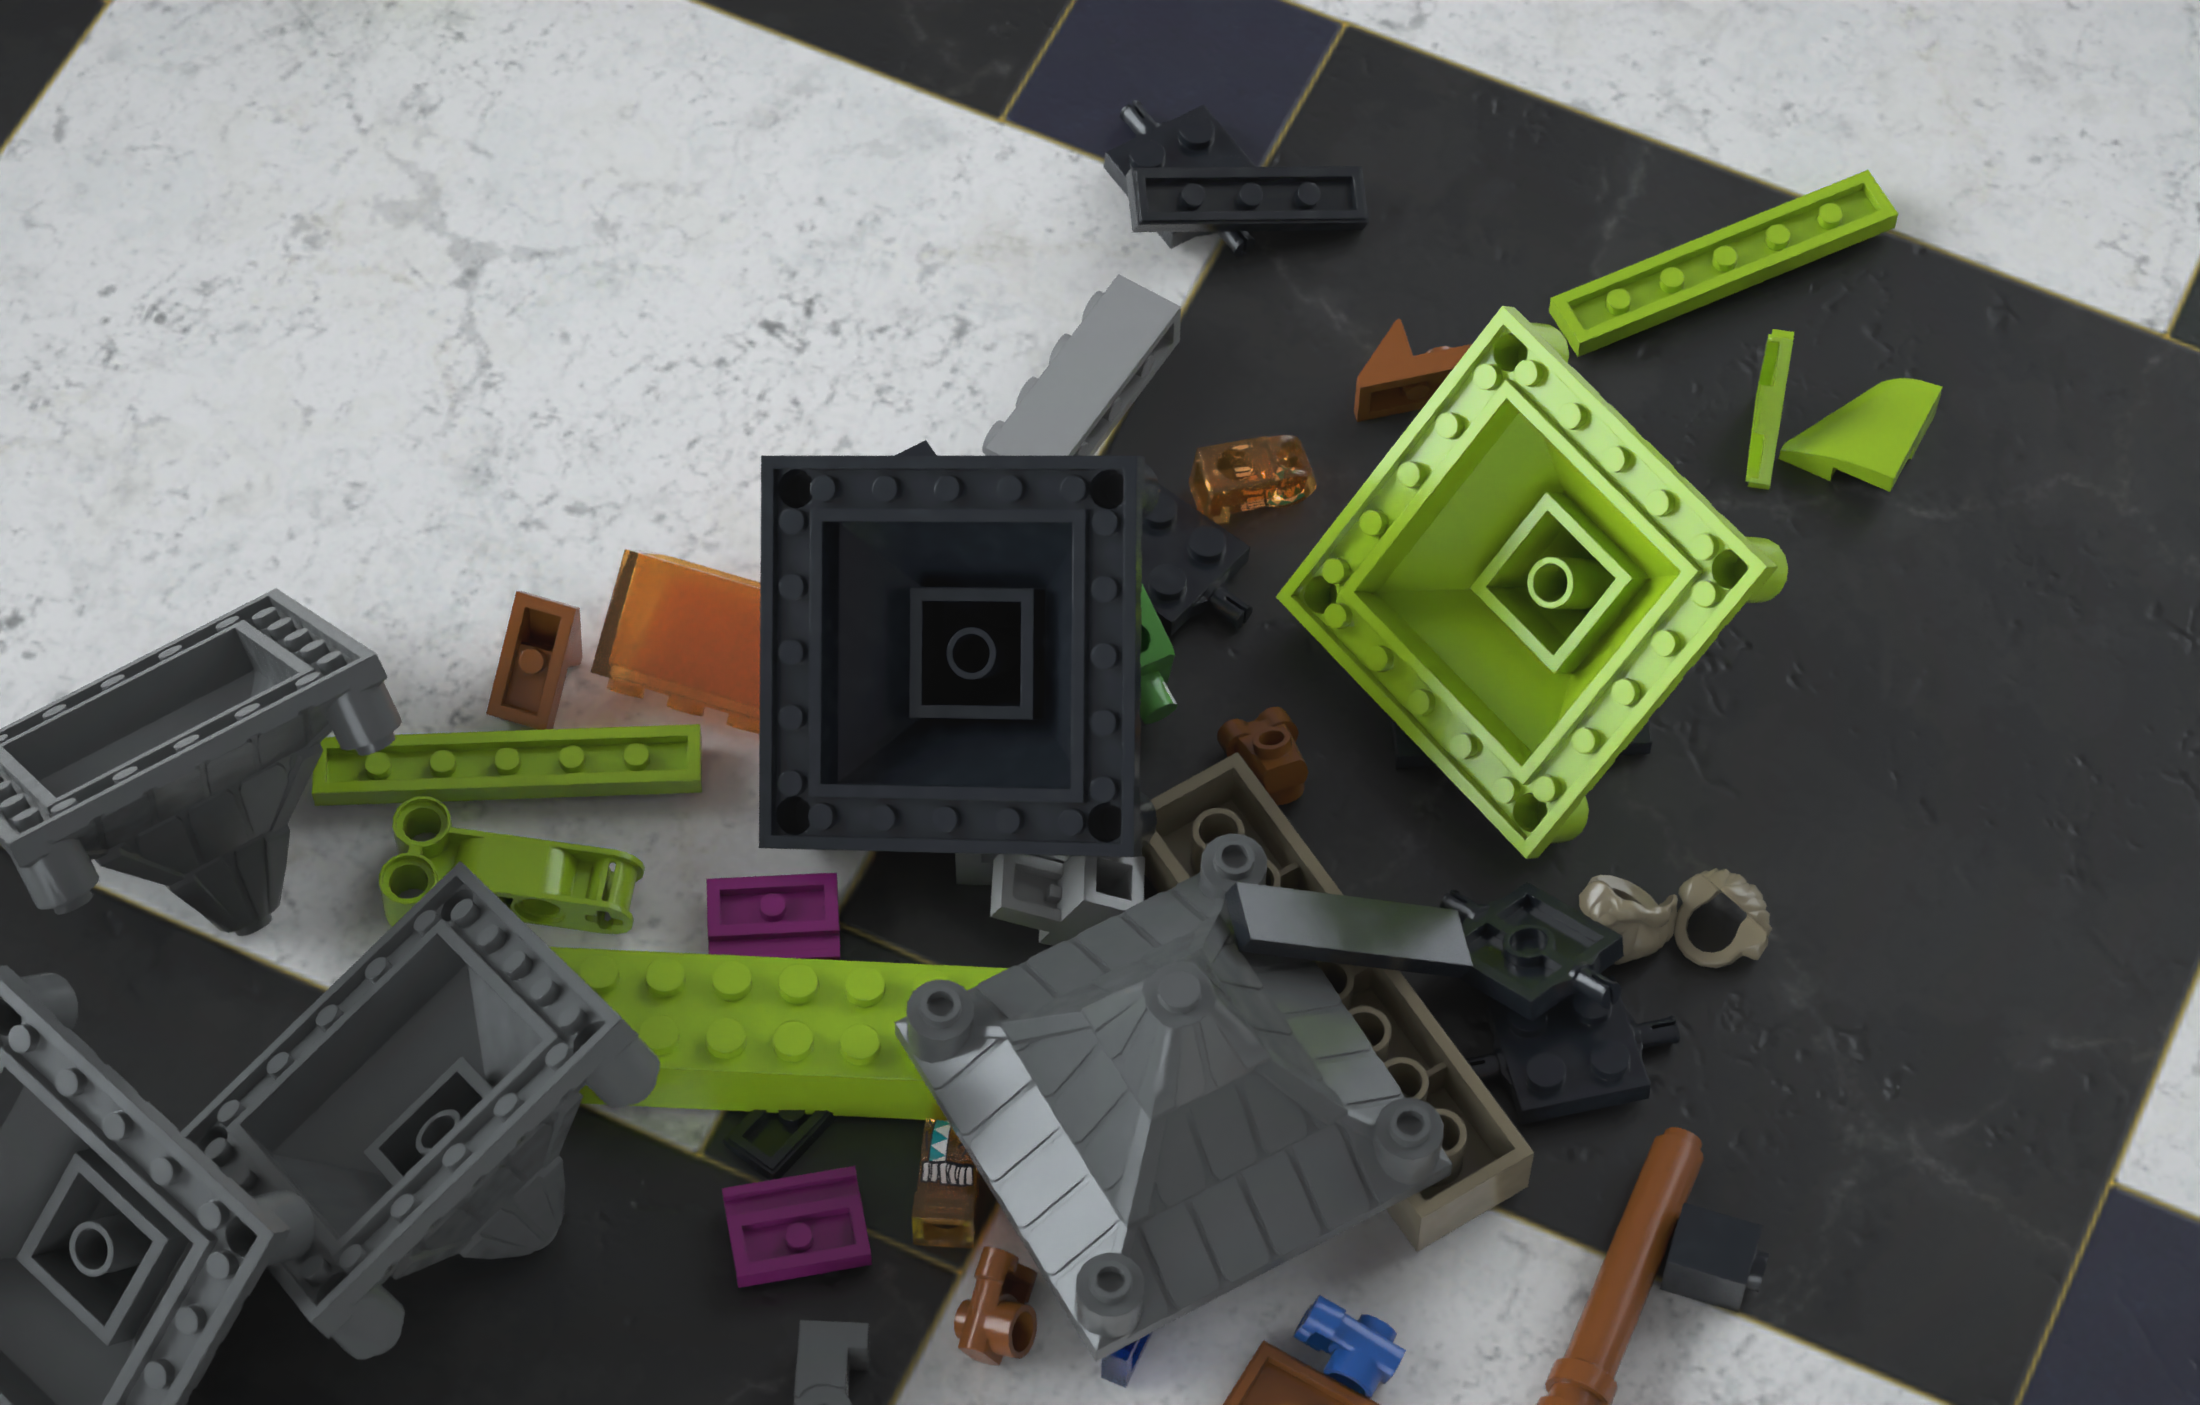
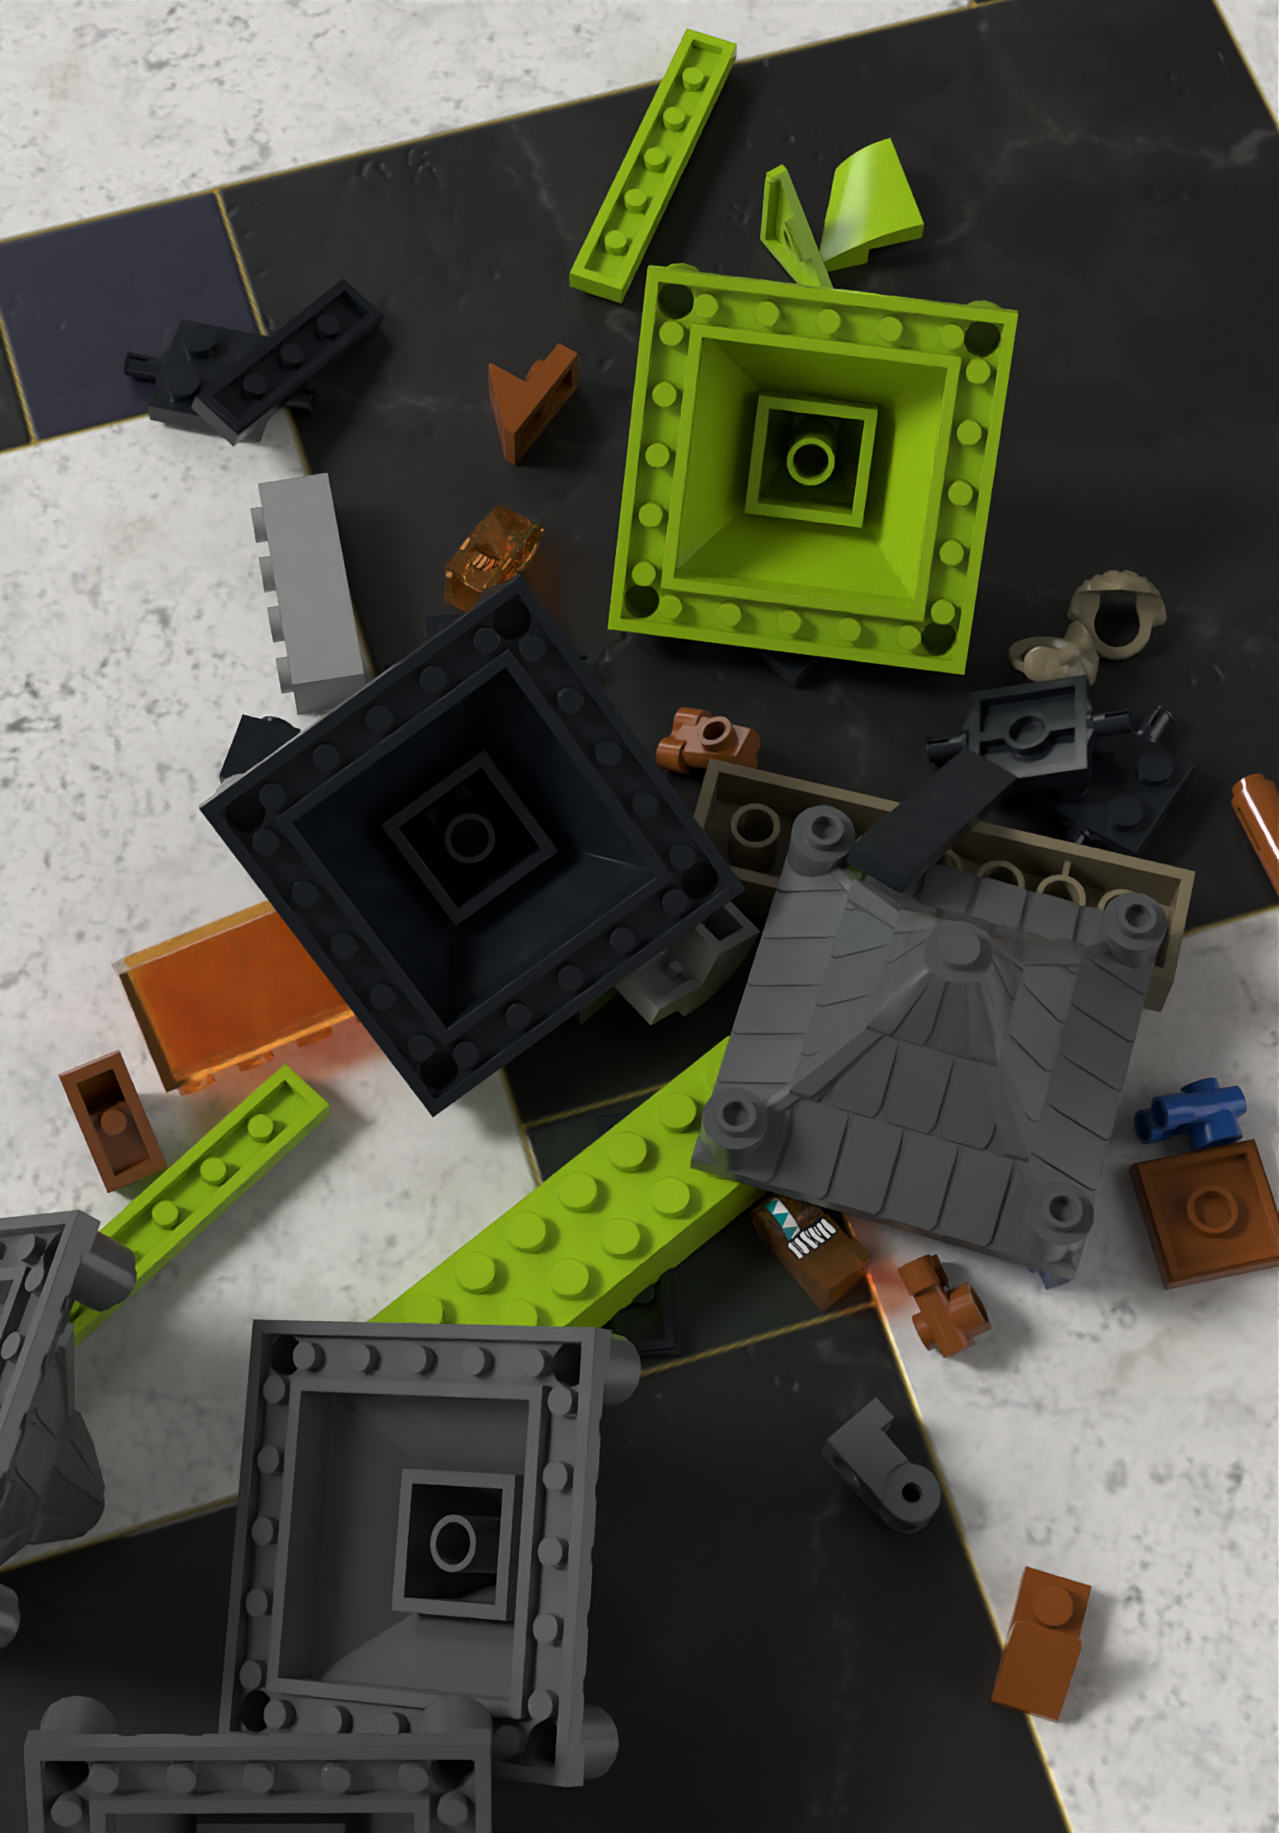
camera: 45 degrees left, 5 degrees up
lime piece [379,796,645,934] -> none
magenta plate [706,873,841,960] -> none
magenta plate [722,1166,872,1288] -> none

